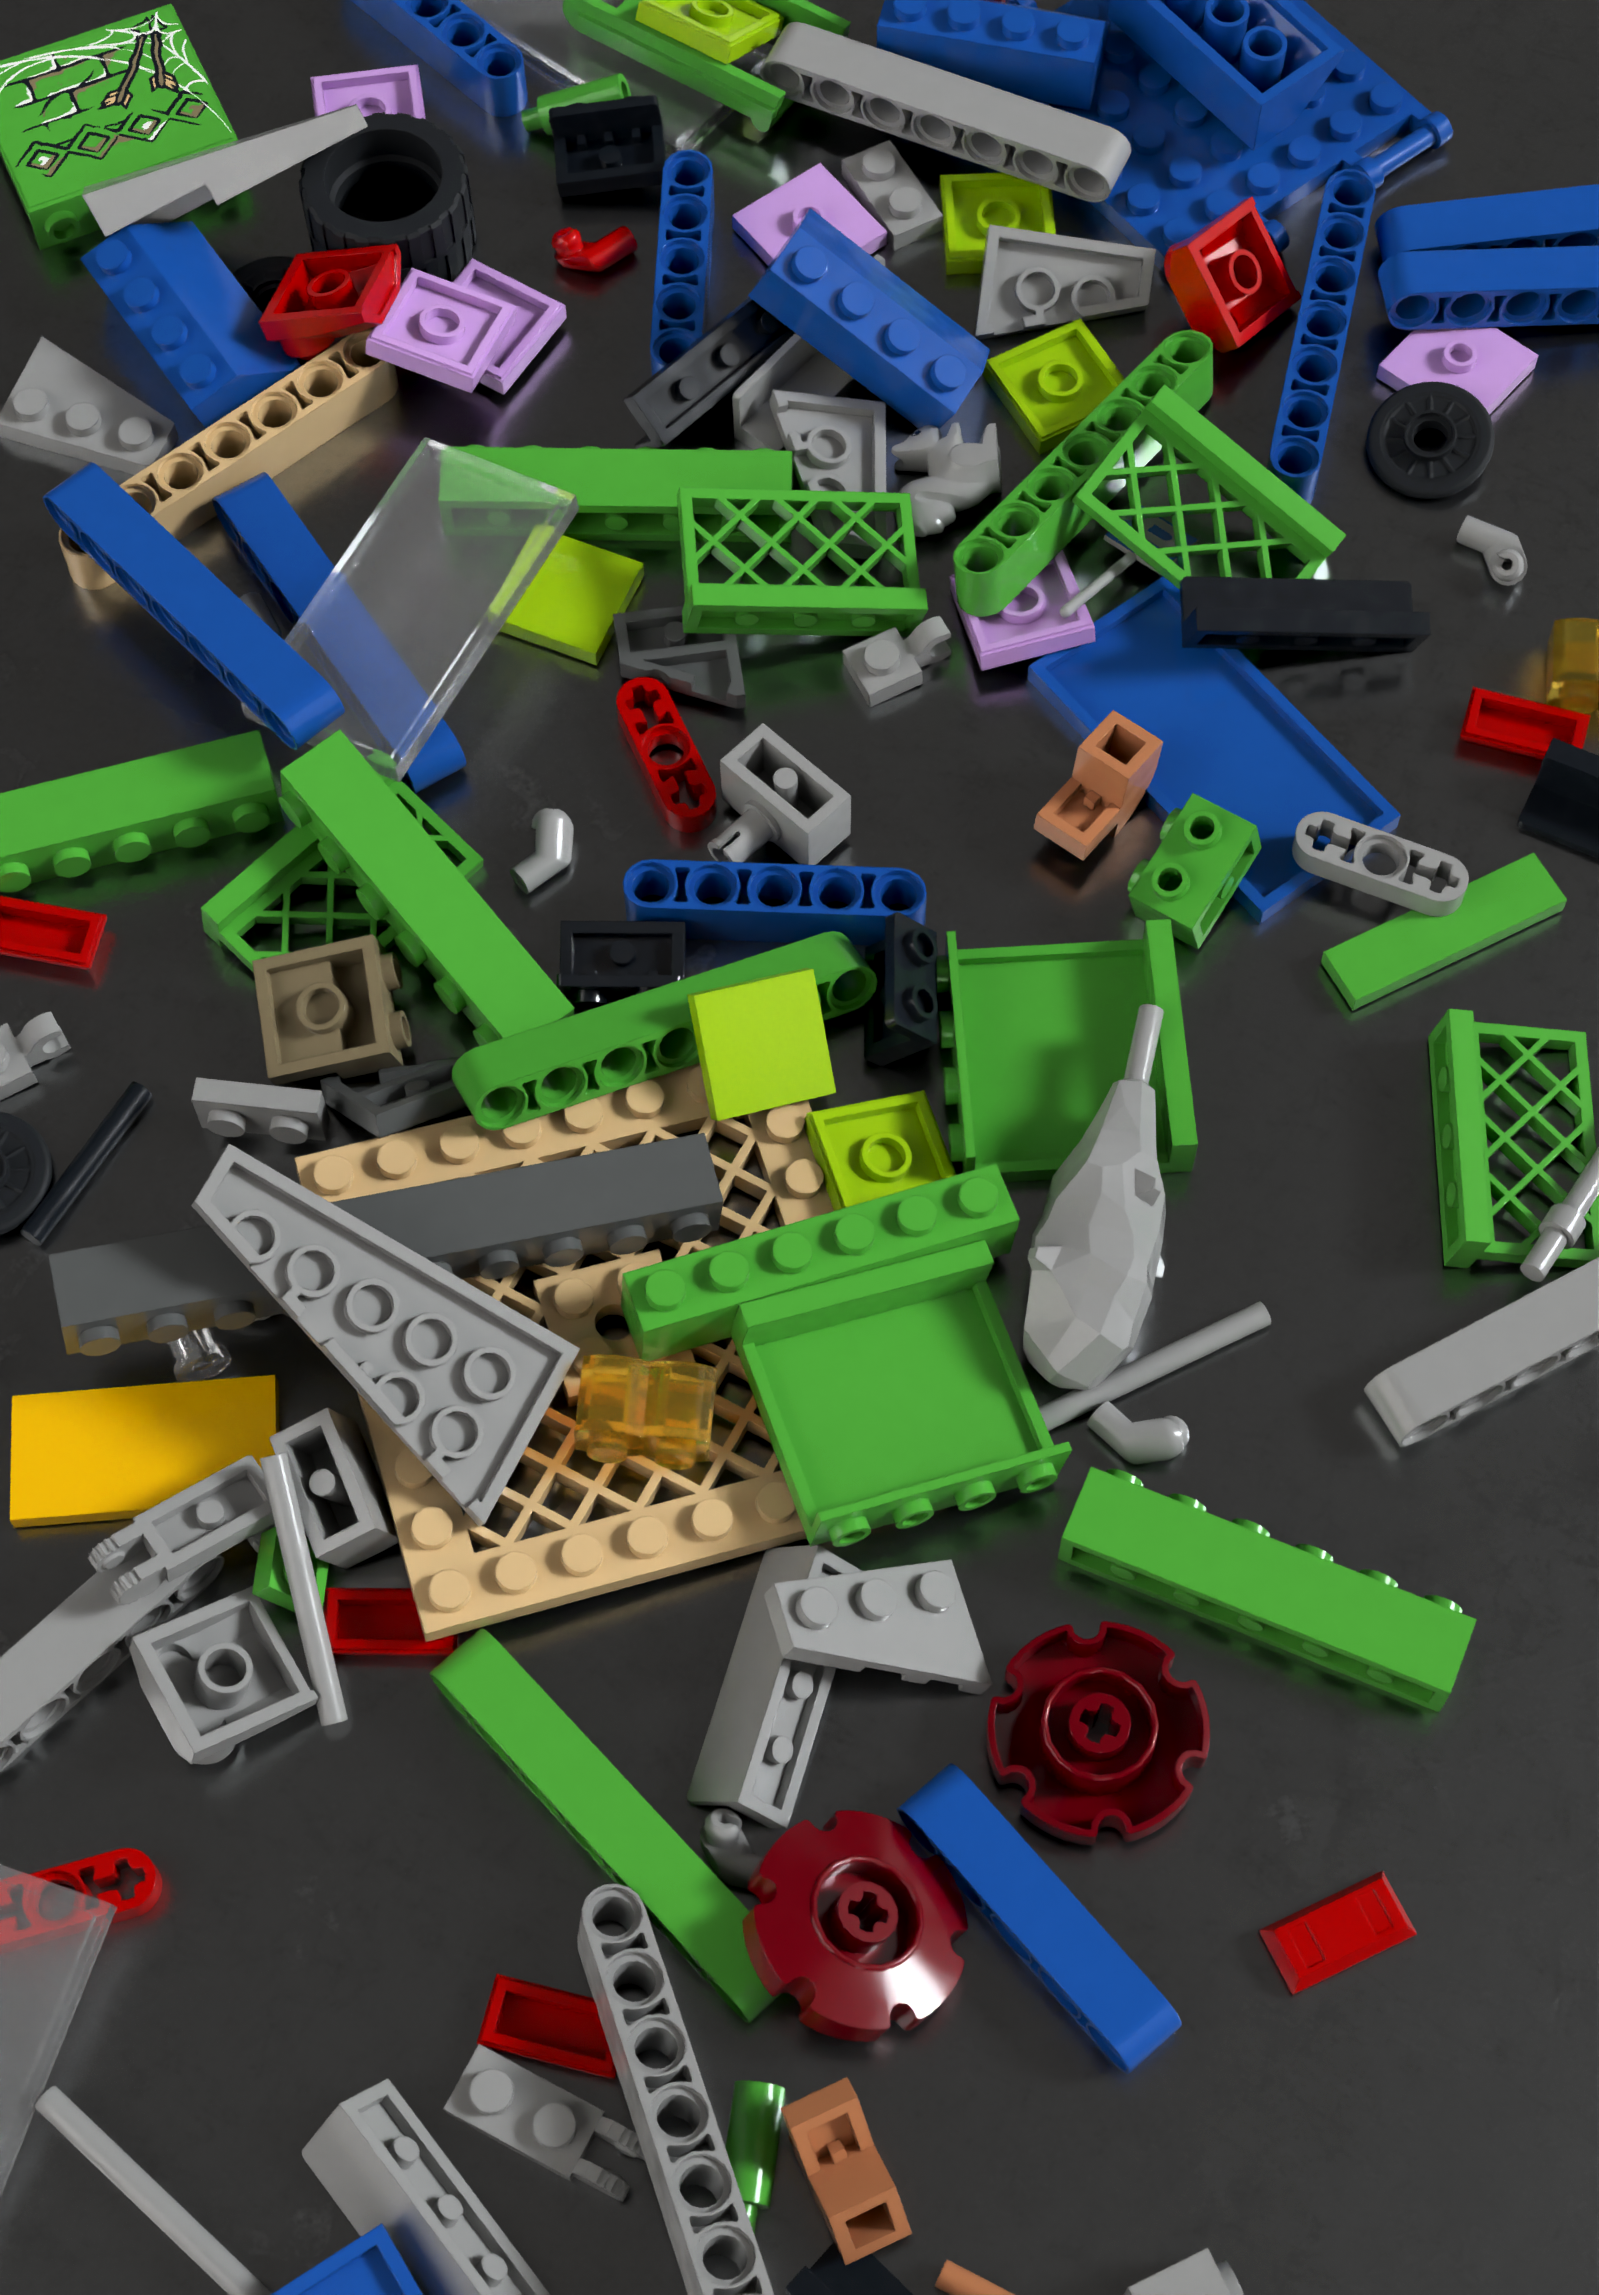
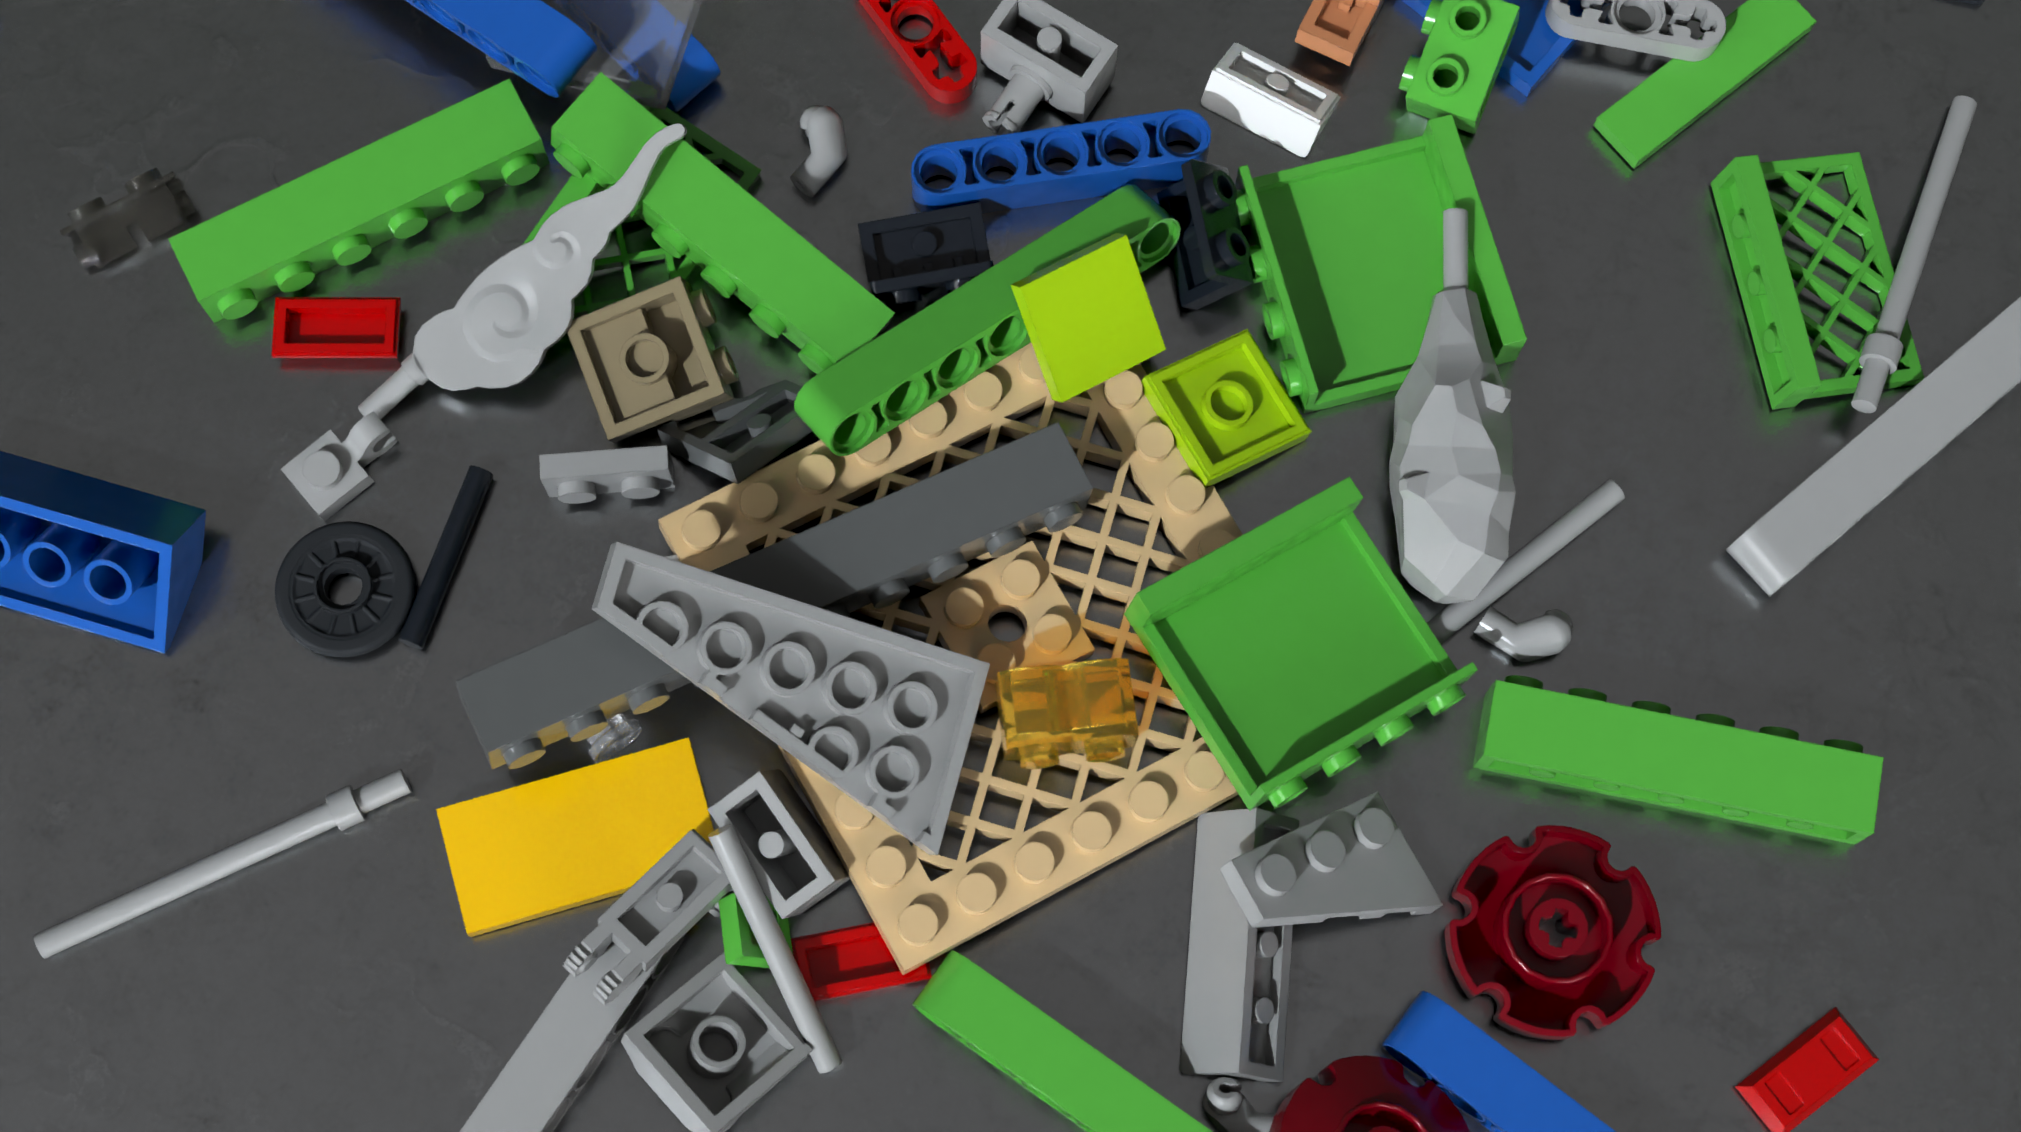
camera: 15 degrees left, 10 degrees up
bright green brick [621,1163,1020,1364] -> none
none -> light grey piece [358,123,687,419]
none -> white slope [1201,42,1341,157]

